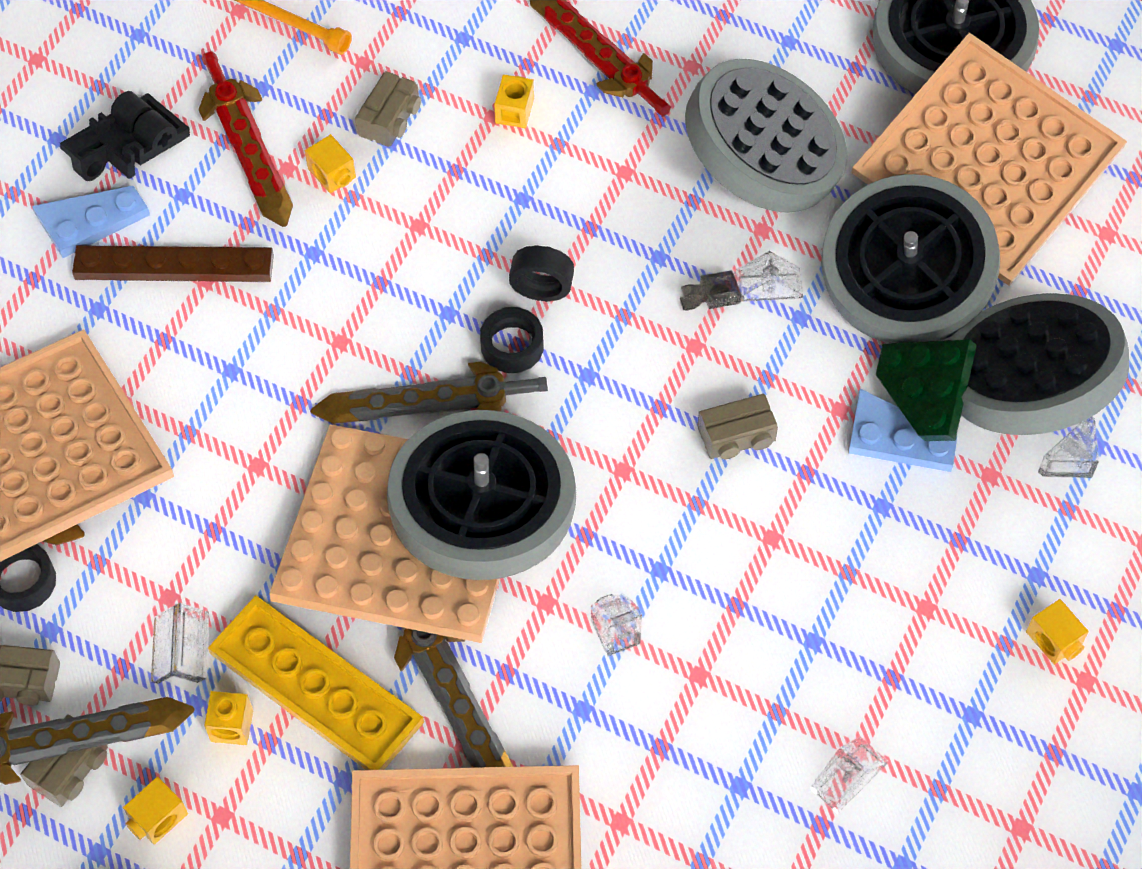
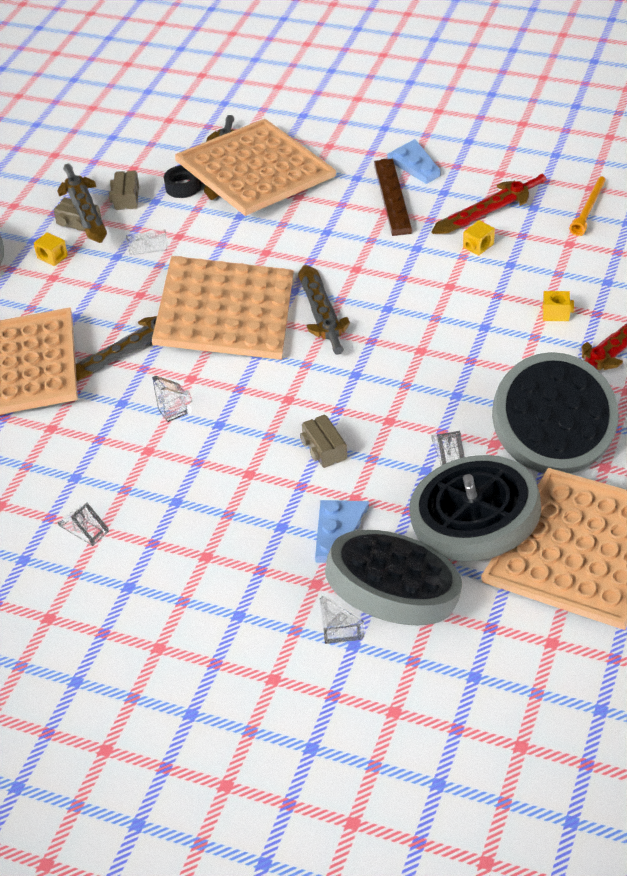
camera: 85 degrees right, 15 degrees down
black plate [60,91,190,181] -> none
yellow brick [204,691,254,745] -> none
yellow plate [208,595,424,770] -> none
dark tan brick [355,71,421,147] -> none
black wheel [387,410,577,580] -> none
black tyre [480,307,544,373] -> none
black tyre [509,245,574,302] -> none
clear smoke plate [679,270,742,311] -> none
dark green plate [875,339,977,441] -> none
yellow brick [1026,599,1089,665] -> none

